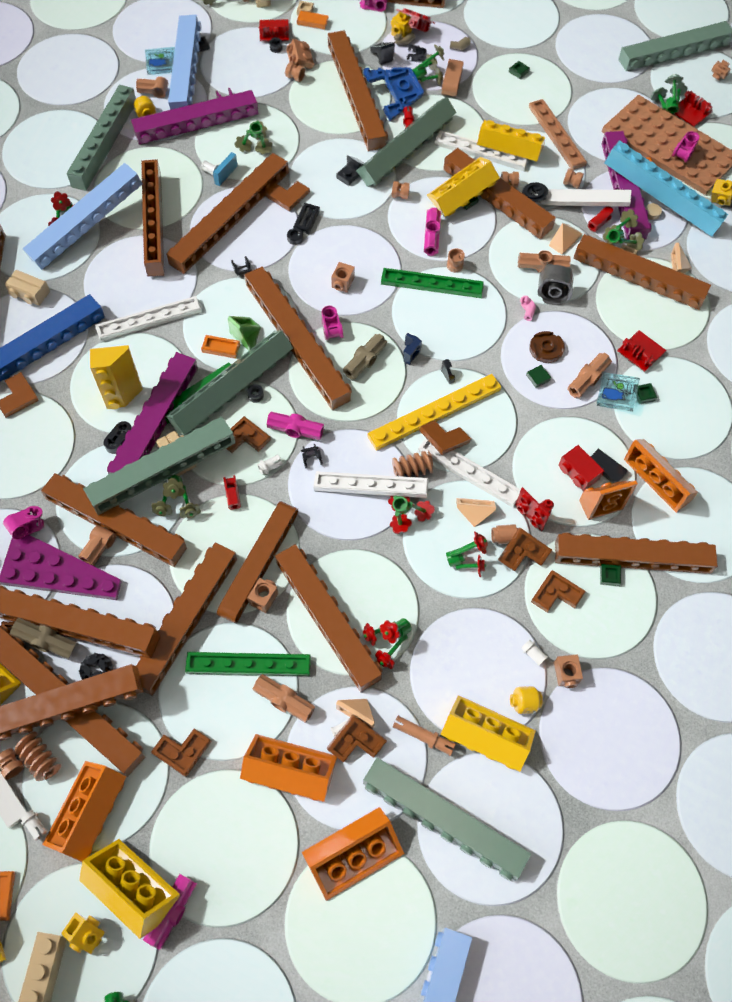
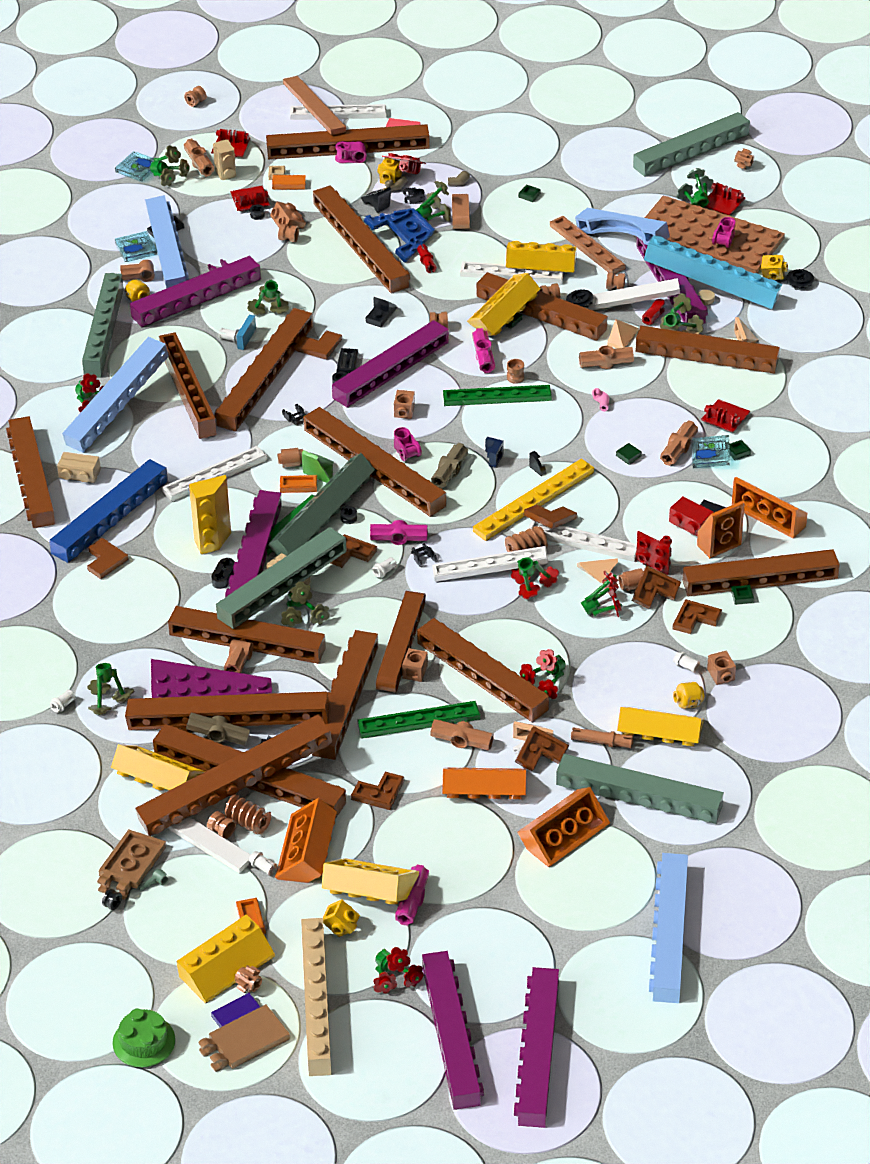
camera: 10 degrees left, 20 degrees down
dark pink piece [3,506,44,539] -> none
red bar [223,475,241,510] -> none
sand green brick [356,96,457,187] -> none
reddish brown tile [529,331,565,363] -> none
flat silver brick [537,264,574,305] -> none
none -> nougat brick [277,447,303,468]
none -> magenta brick [332,320,449,408]
none -> light blue arch [575,208,670,245]

